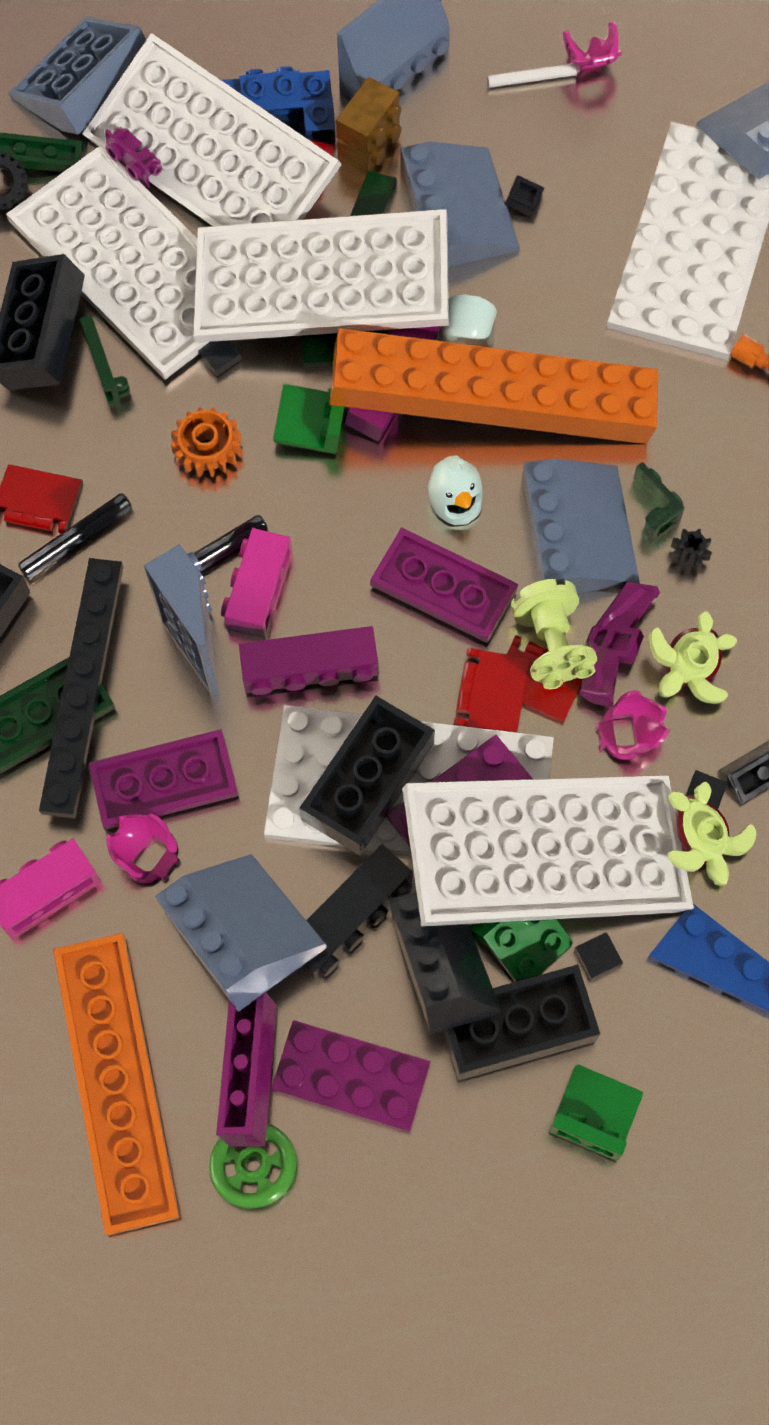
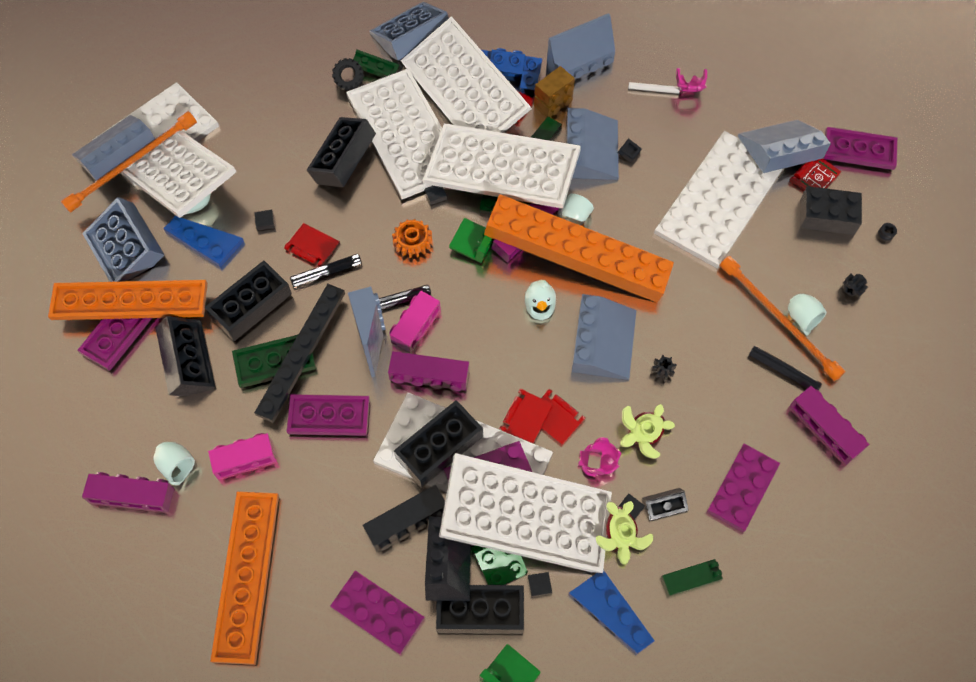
camera: 15 degrees right, 5 degrees down
dark green hinge [79,315,130,405] -> none
magenta hinge [105,127,163,188] -> none
dark pink helmet [106,813,180,884] -> none
sand blue slope [155,854,327,1012] -> none
bright green plate [209,1123,297,1209] -> none
magenta brick [216,992,277,1147] -> none
magenta plate [370,527,518,643] -> none
yellowish green piece [511,579,597,689] -> none
magenta plate [580,582,660,707] -> none
clear green bracket [634,462,685,543] -> none

